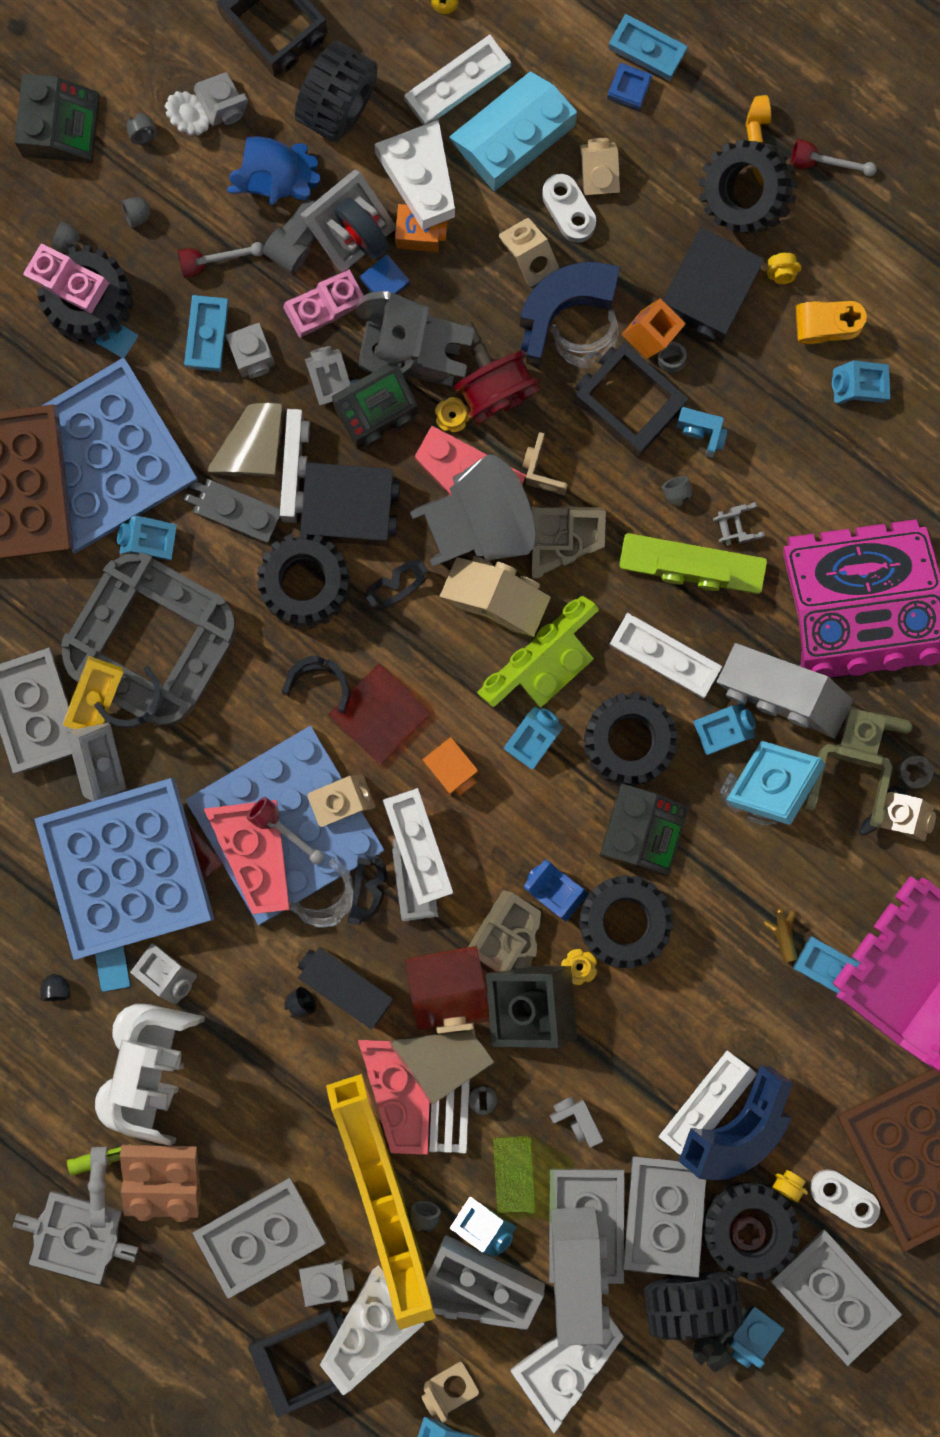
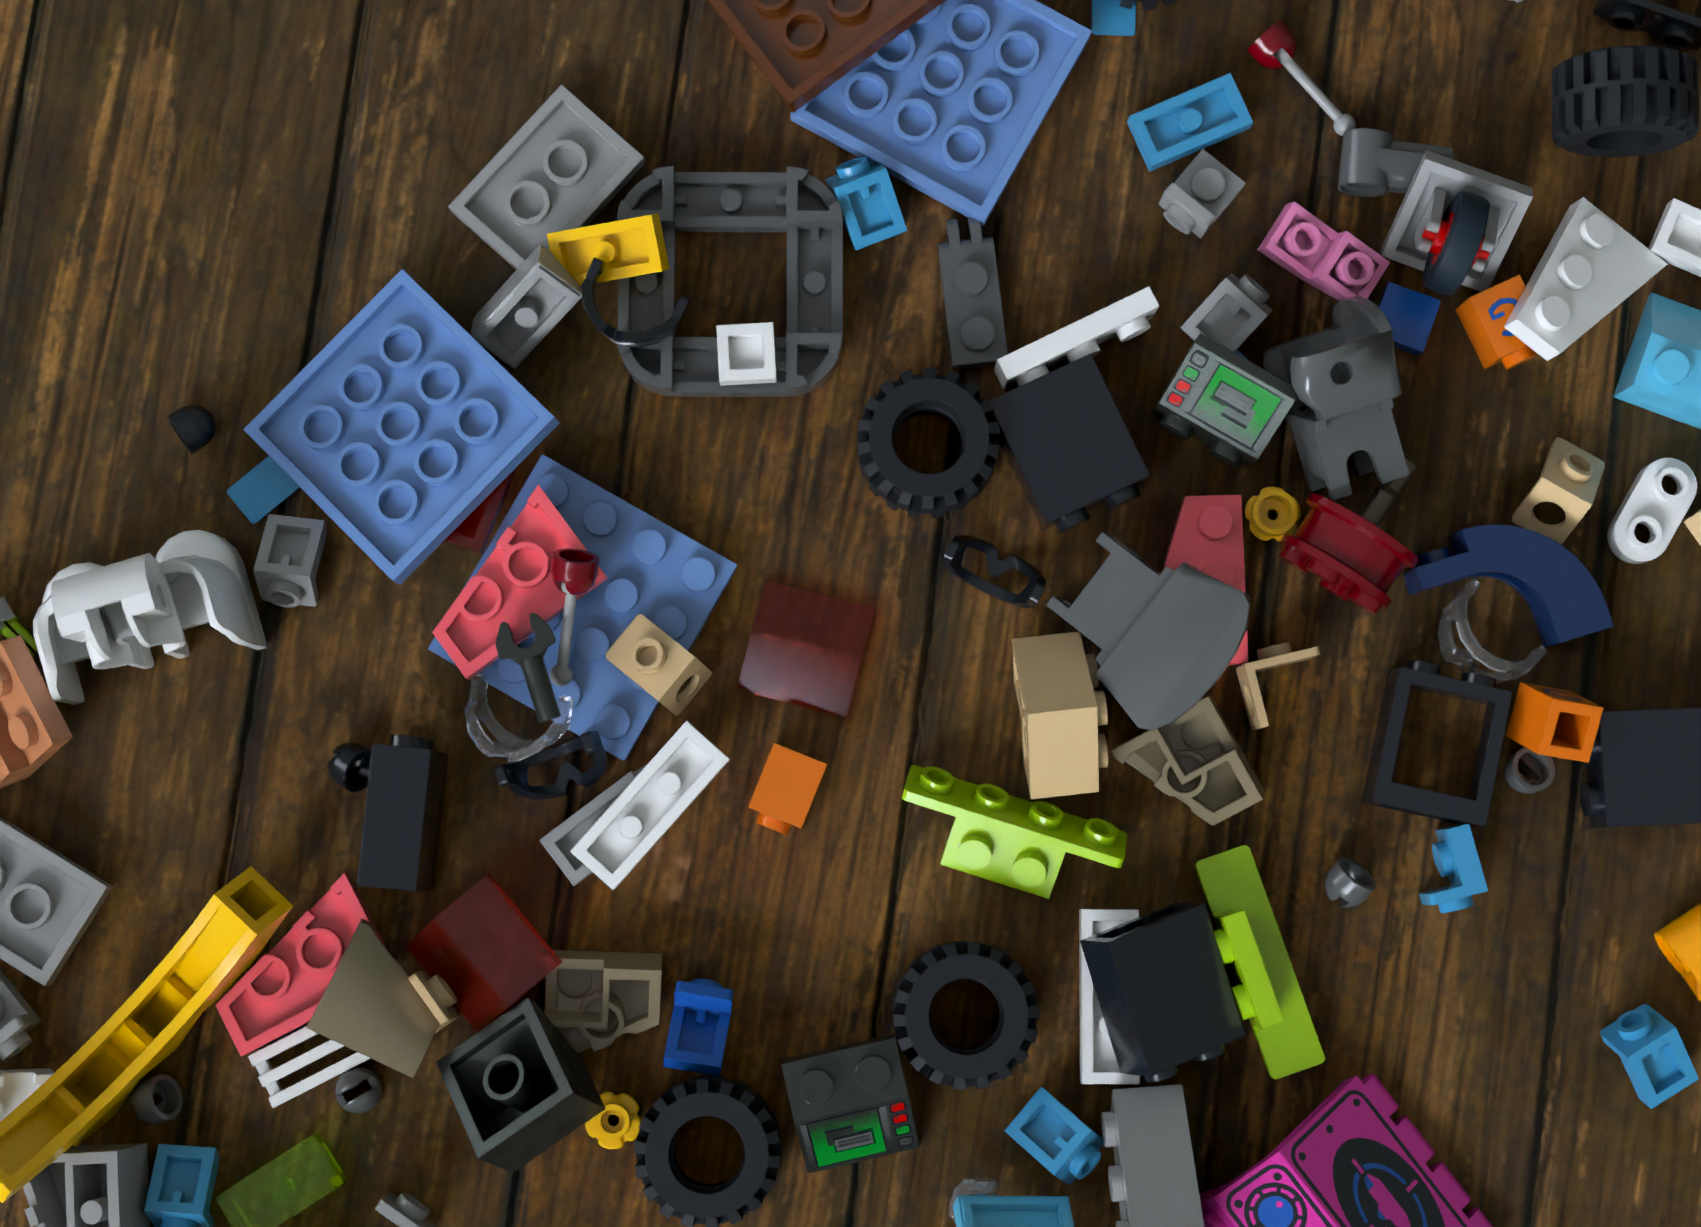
camera: 55 degrees right, 0 degrees up
dark tan slope [208,403,284,477] -> none
blue piece [227,136,320,205] -> none
black helmet [282,656,352,714] -> none
dark azure bracket [503,706,564,770] -> none
light grey piece [713,502,765,546] -> none
none -> pearl dark grey bar [496,613,561,723]
none -> white plate [716,322,777,386]
none -> black brick [1080,902,1245,1082]

